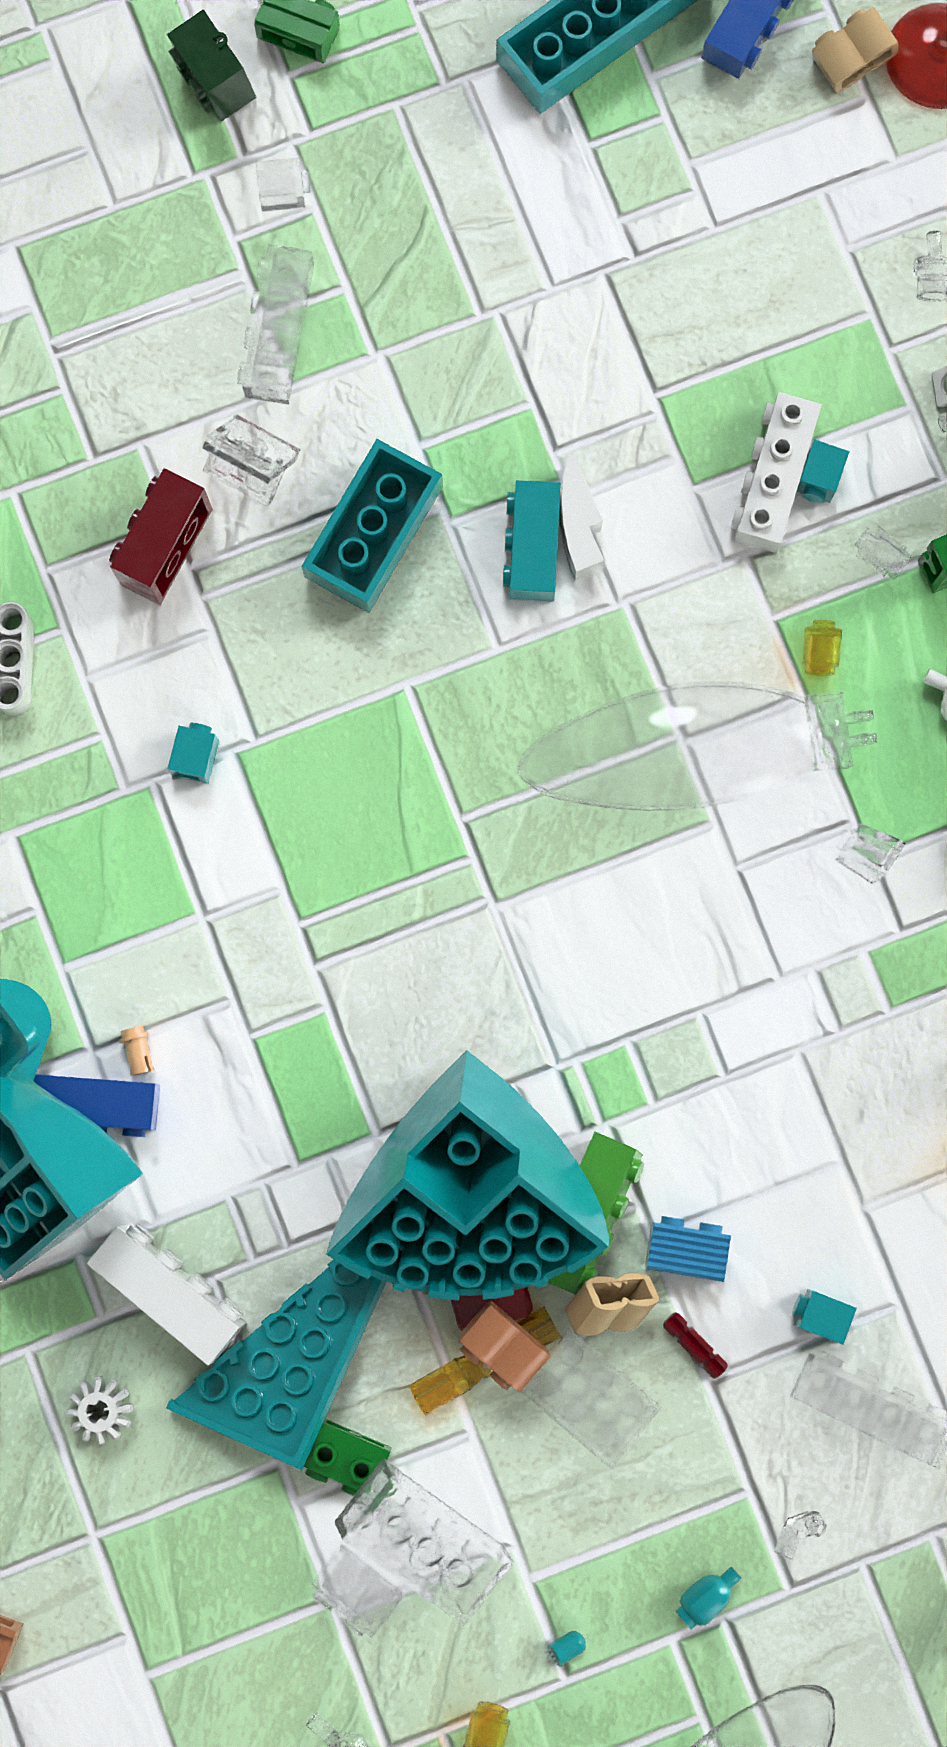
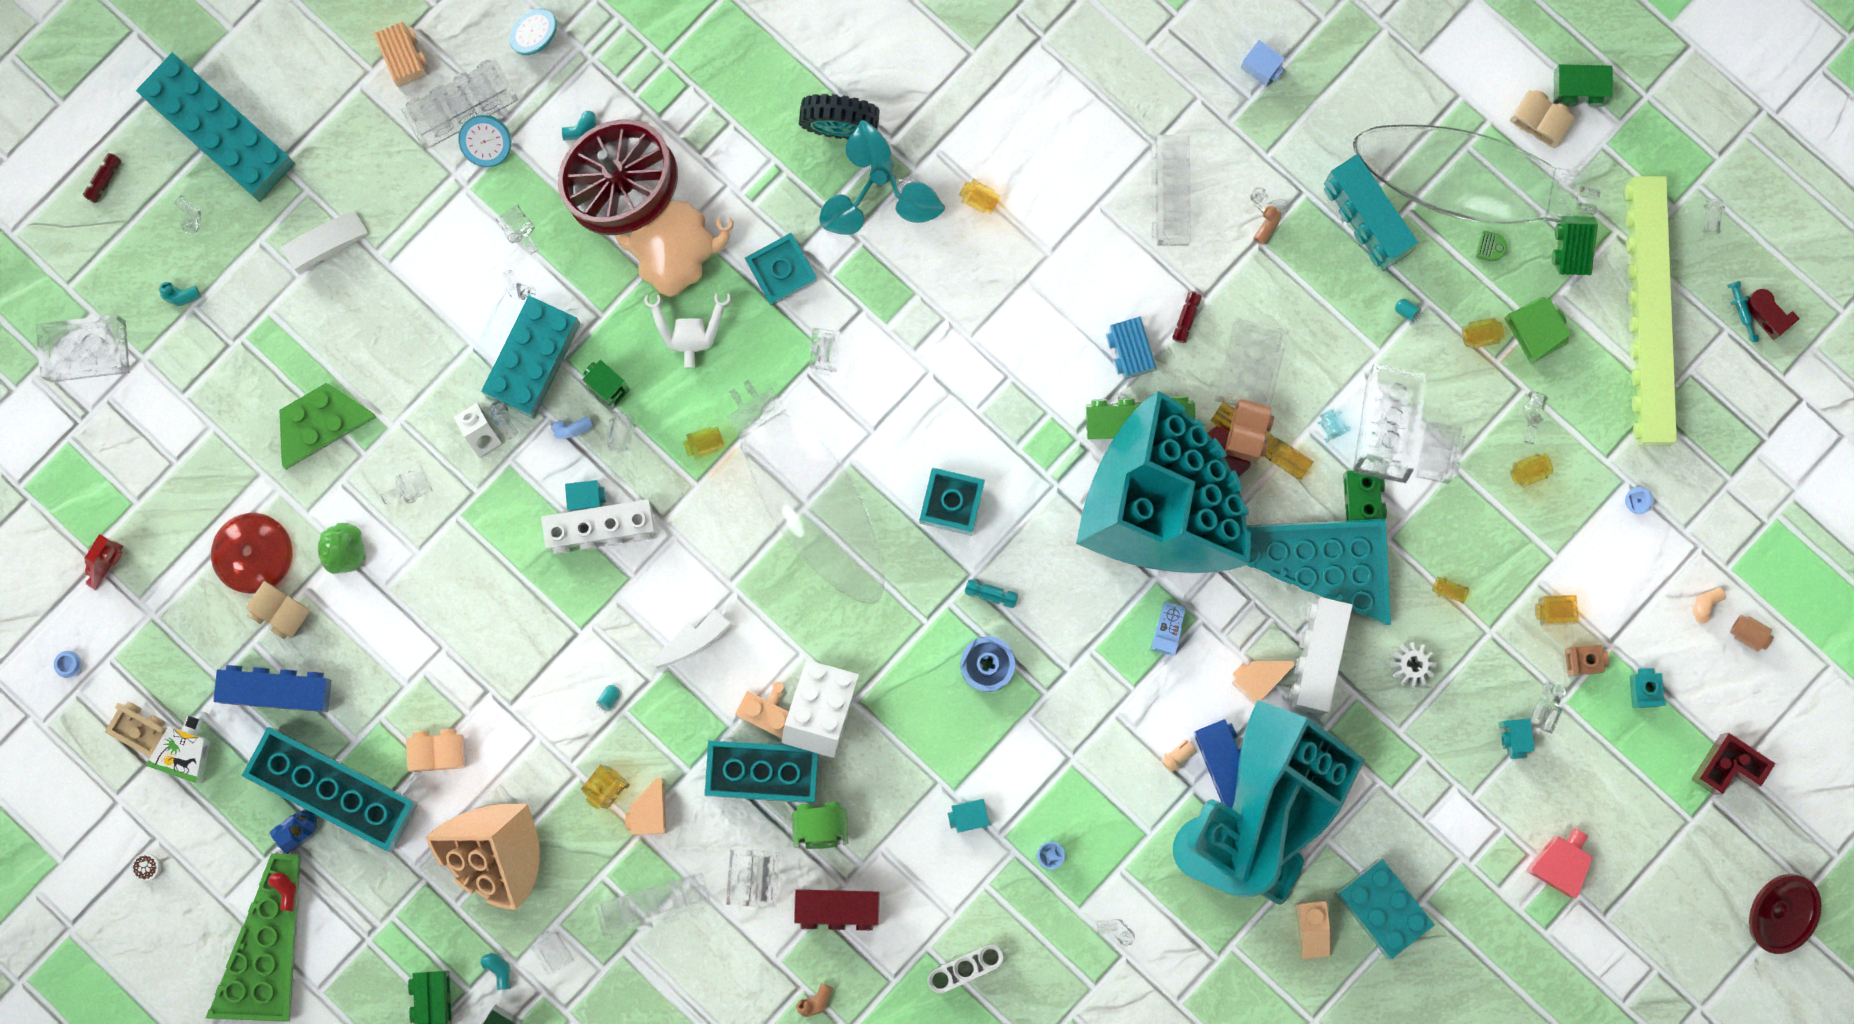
camera: 115 degrees left, 0 degrees up
teal brick [503,480,561,601] -> none
tan brick [565,1273,660,1336] -> none
teal plant [676,1566,742,1630] -> none
teal brick [792,1289,857,1345] -> none
none -> bright green hair [318,522,366,574]
none -> light nougat brick [406,729,465,772]
none -> light nougat brick [426,804,540,910]
none -> teal arm [481,953,511,990]
none -> light blue arm [551,416,593,439]
none -> clear yellow brick [580,764,631,809]
none -> teal piece [595,685,620,714]
none -> light nougat slope [625,778,666,835]
none -> light nougat plate [735,681,789,739]
none -> white brick [781,660,859,758]
none -> bright green brick [792,802,849,849]
none -> nougat arm [796,983,834,1017]
none -> teal brick [919,467,985,536]
none -> light blue brick [960,636,1015,693]
none -> teal axle [965,579,1018,608]
none -> light blue wheel [1037,842,1065,869]
none -> light blue leg [1150,601,1186,656]
none -> light nougat slope [1231,661,1295,705]
none -> nougat arm [1253,206,1282,245]
none -> clear light blue brick [1318,409,1352,443]
none -> teal brick [1324,154,1419,271]
none -> clear yellow pin [1432,576,1469,604]
none -> clear yellow brick [1510,453,1553,488]
none -> clear yellow brick [1535,595,1579,626]

